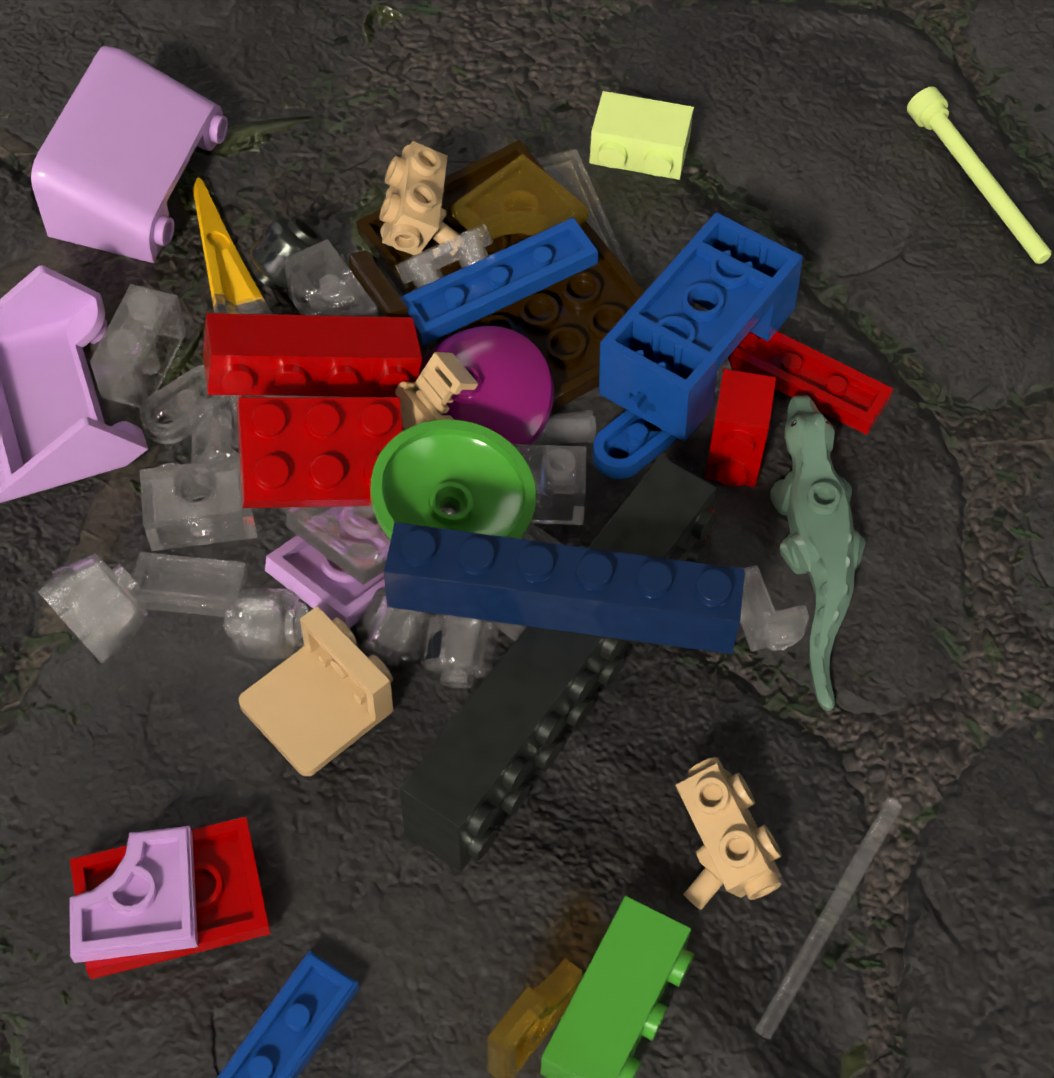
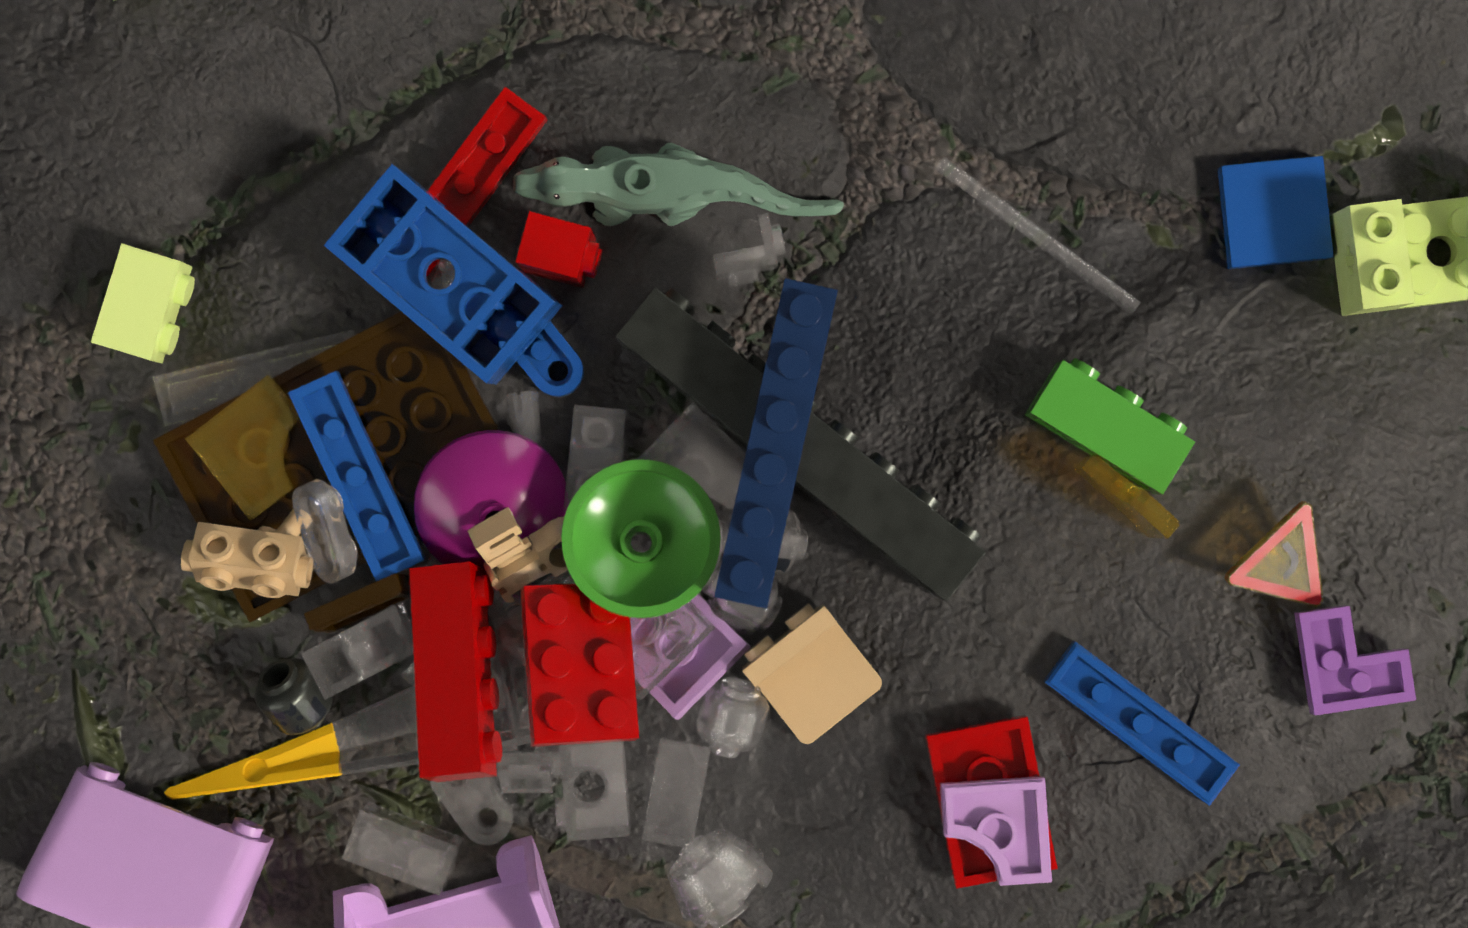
camera: 90 degrees left, 30 degrees up
tan brick [676,757,782,910] -> none

